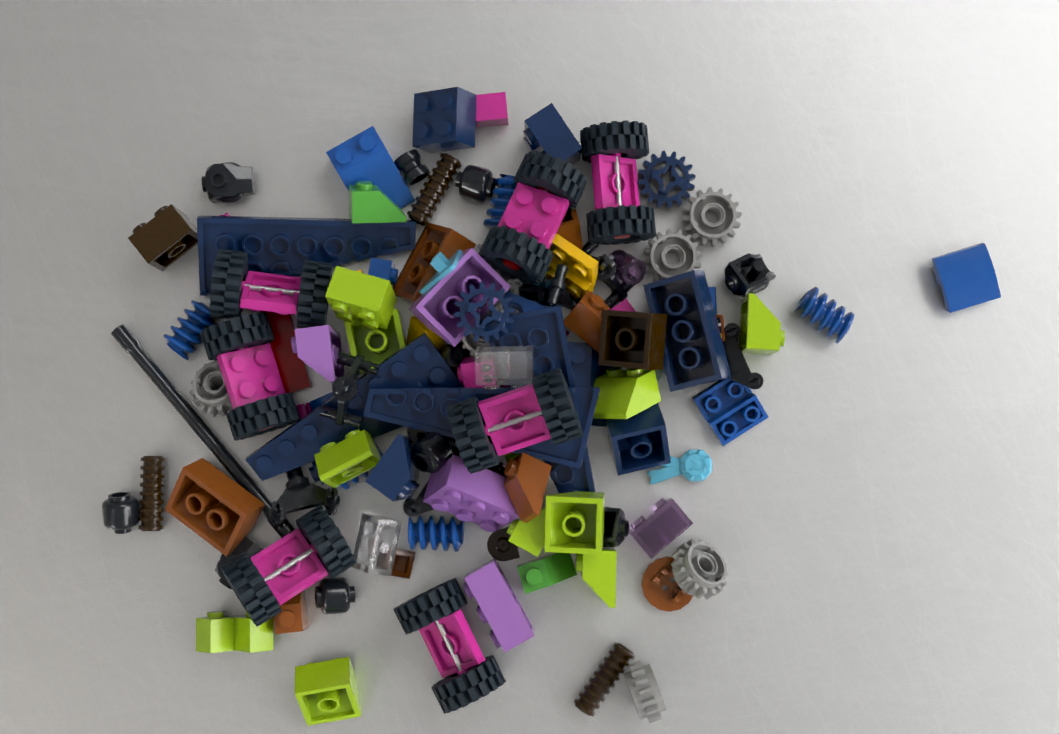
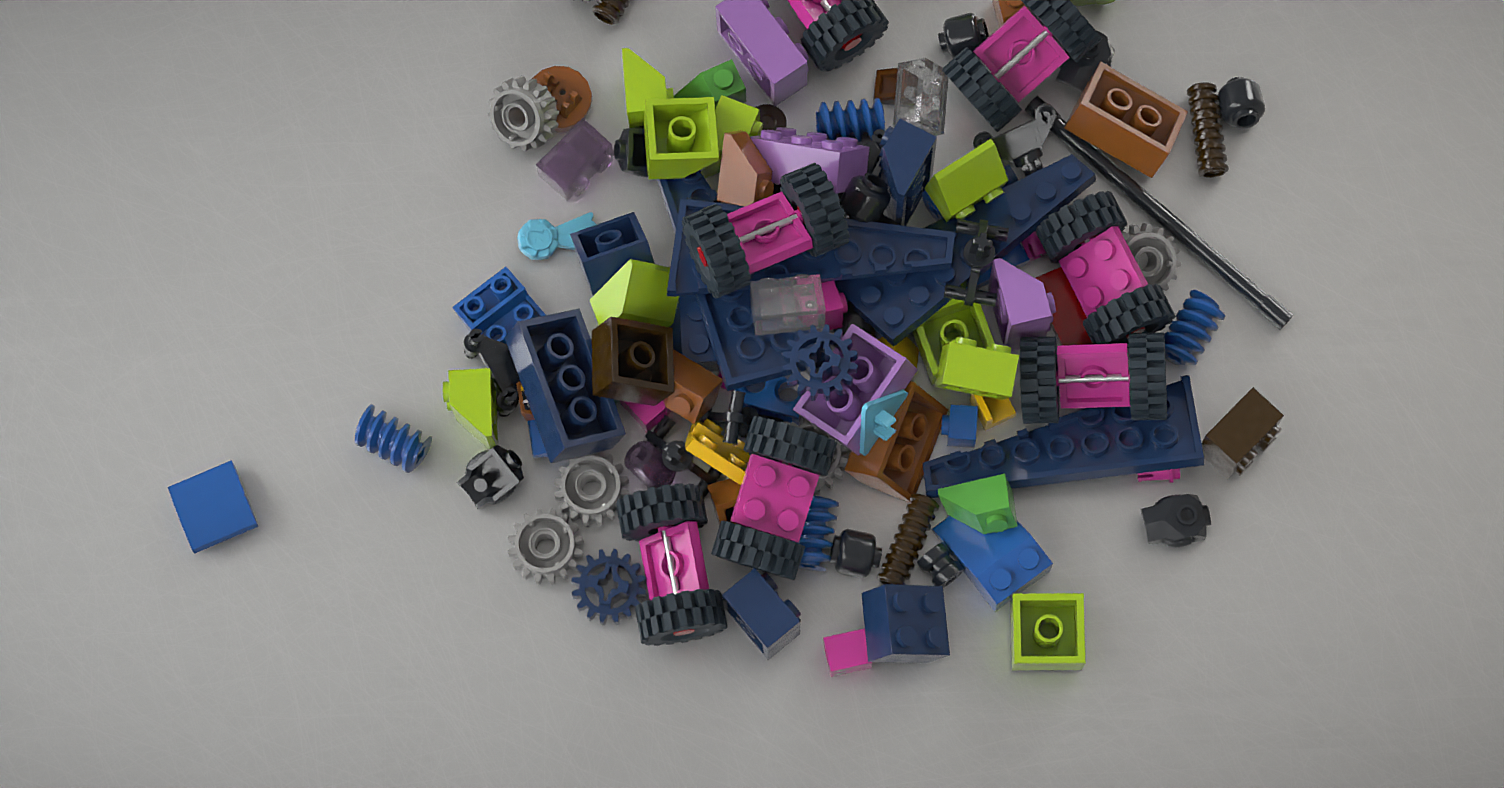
camera: 175 degrees right, 10 degrees down
none -> lime brick [1010,593,1086,671]

